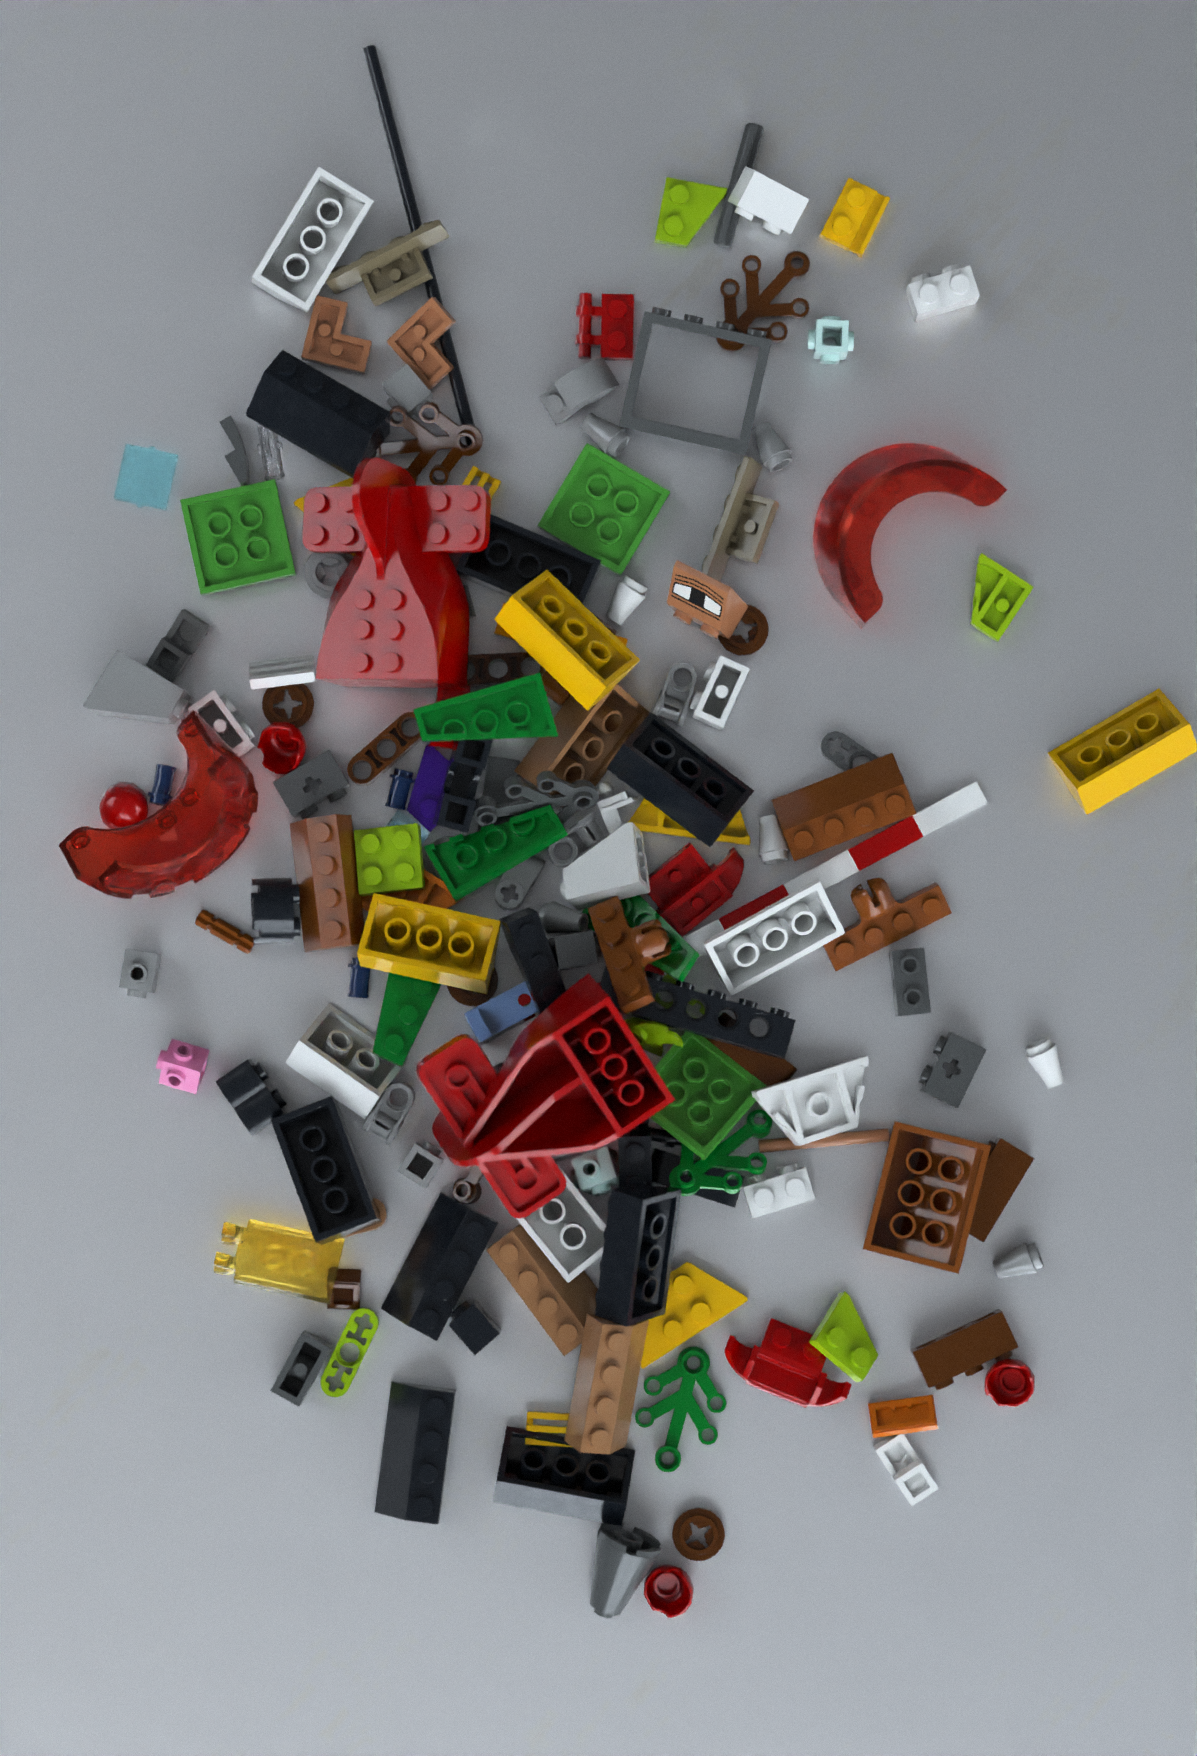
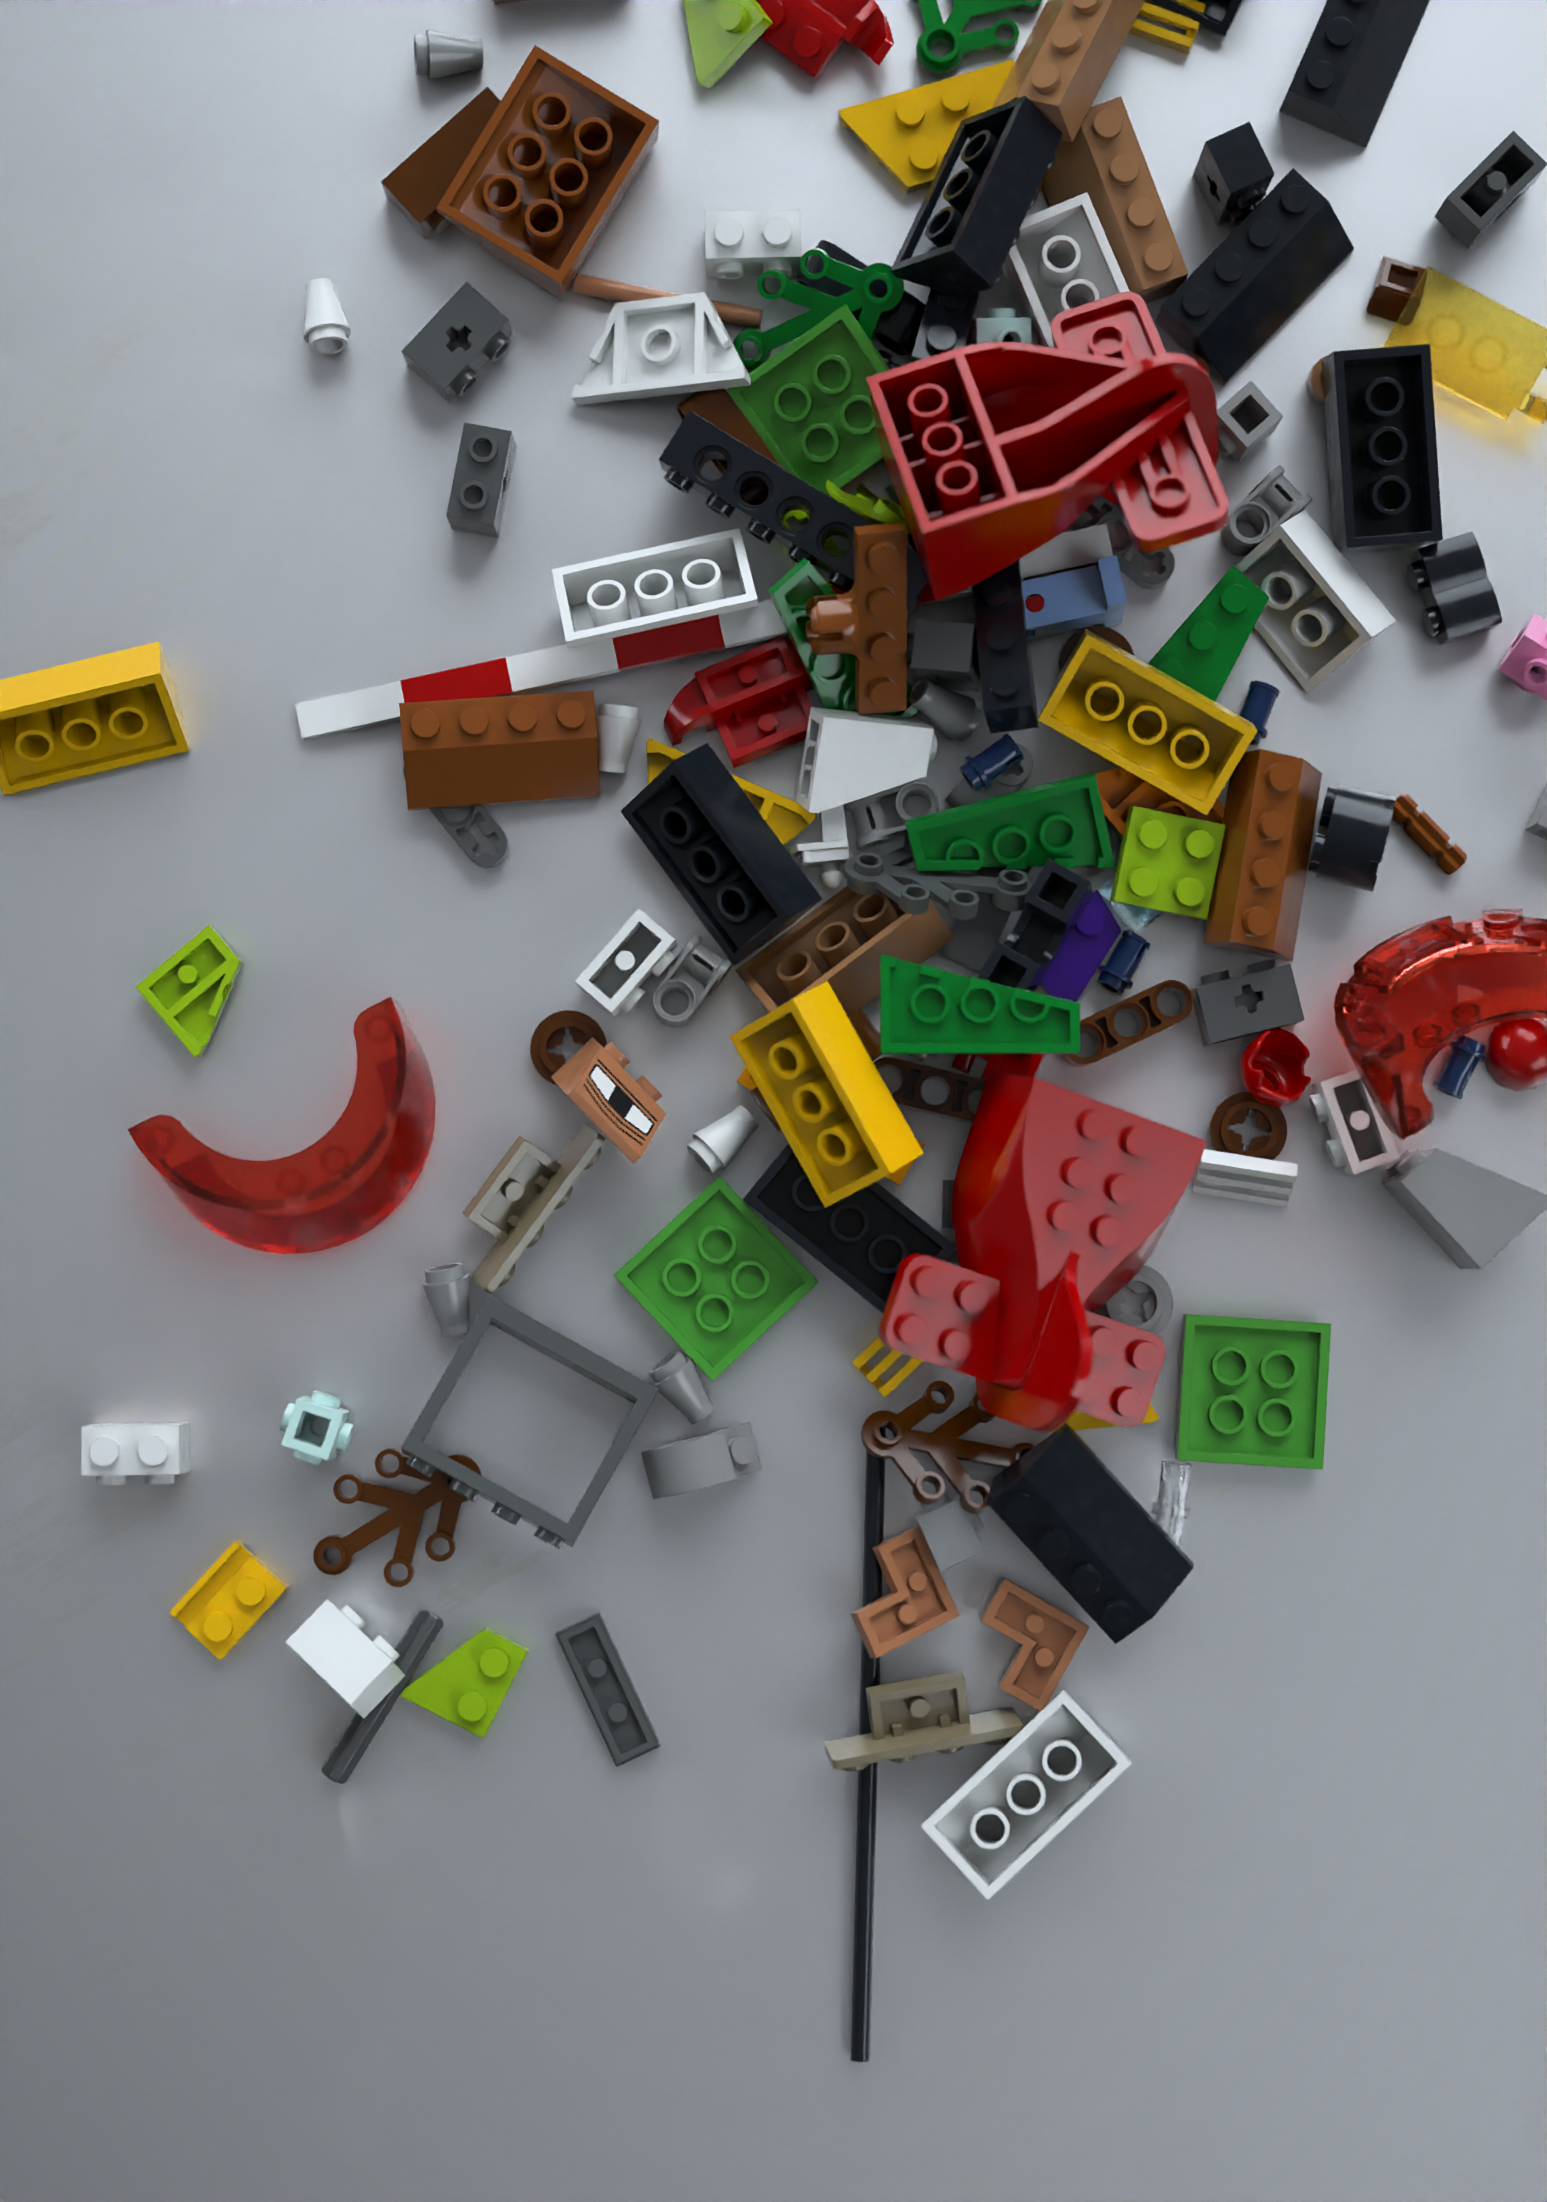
camera: 165 degrees left, 0 degrees up
clear light blue piece [114,444,178,510] -> none
dark grey slope [146,609,212,683] -> none
dark grey slope [220,415,250,486] -> none
lime beam [320,1307,379,1397] -> none
red plate [575,293,634,361] -> none
dark orange plate [823,878,952,971] -> none
none -> dark grey tile [555,1612,661,1767]
none -> dark blue pin [959,733,1024,791]

